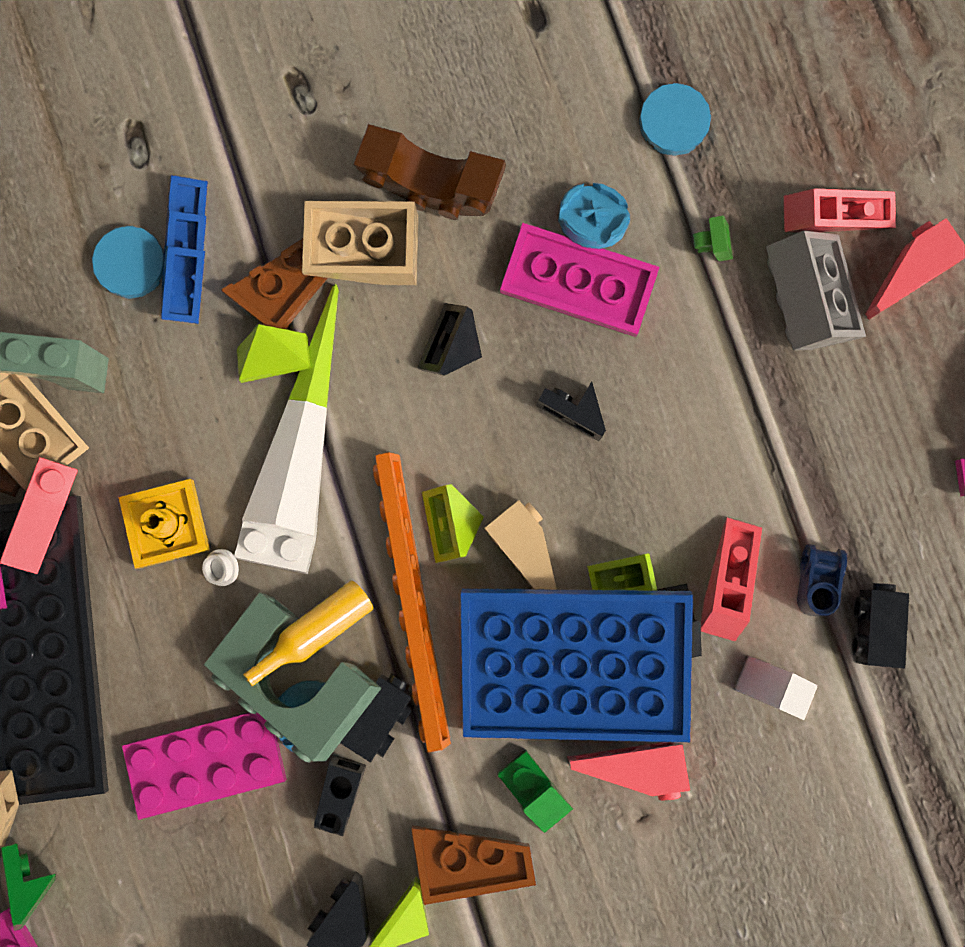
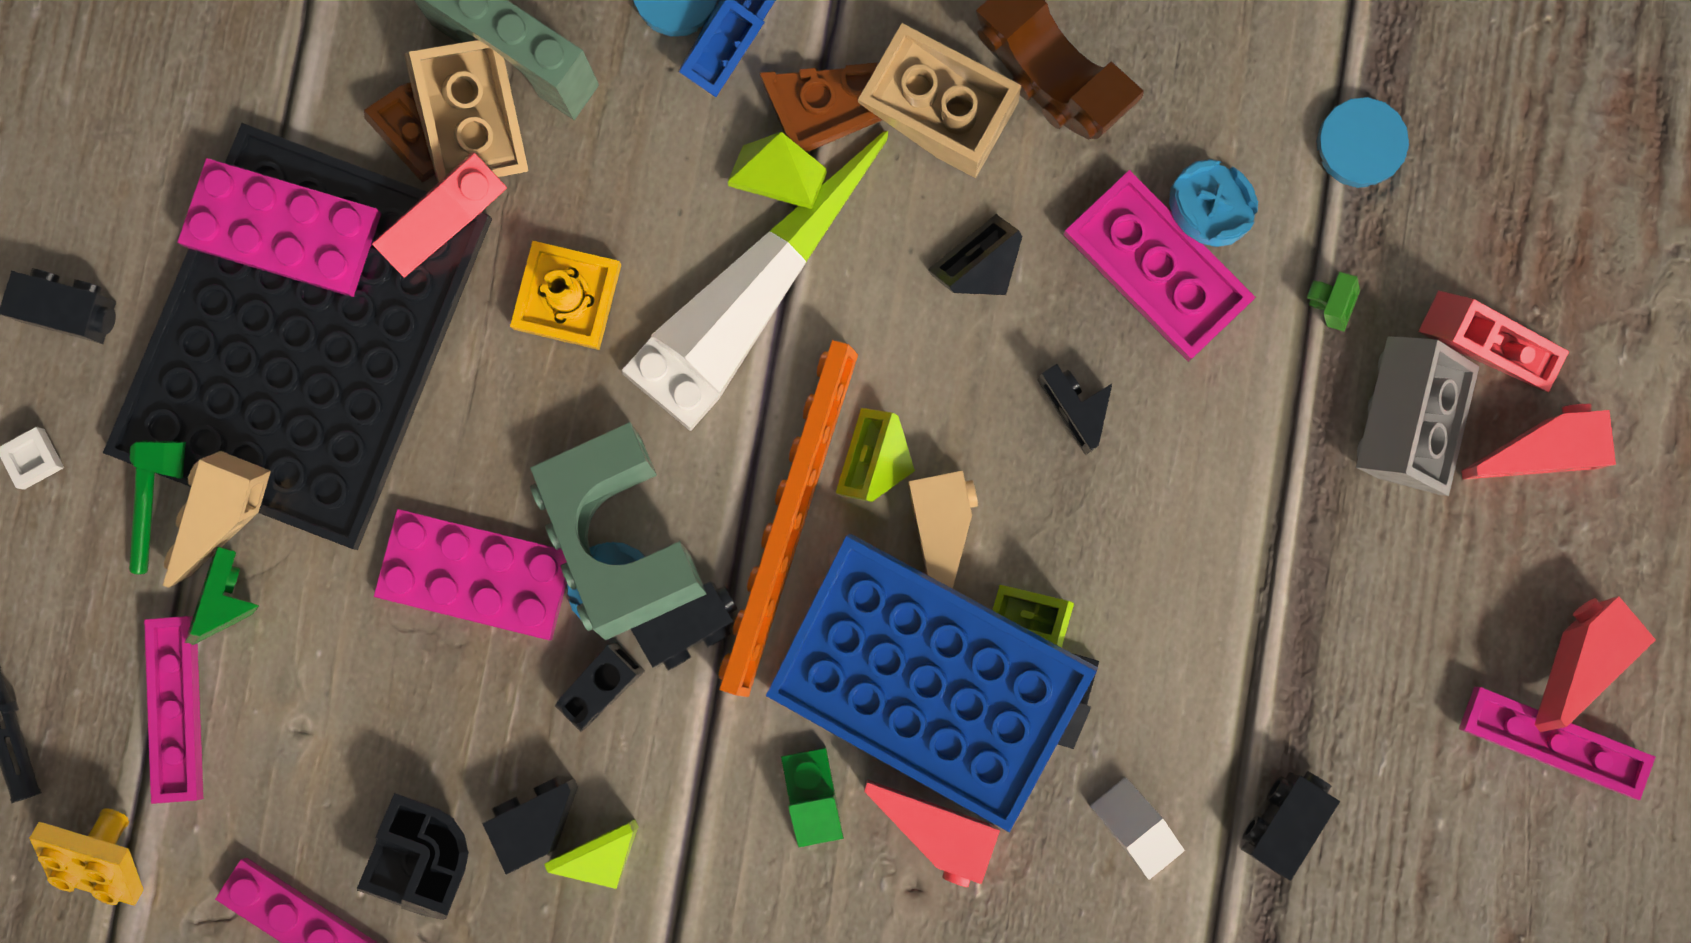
camera: 35 degrees right, 0 degrees up
white plate [202,549,239,586] -> none
yellow piece [243,580,373,687] -> none
dark orange wing [411,825,536,905] -> none
coral slope [701,518,762,641] -> none
dark blue piece [797,544,847,616] -> none

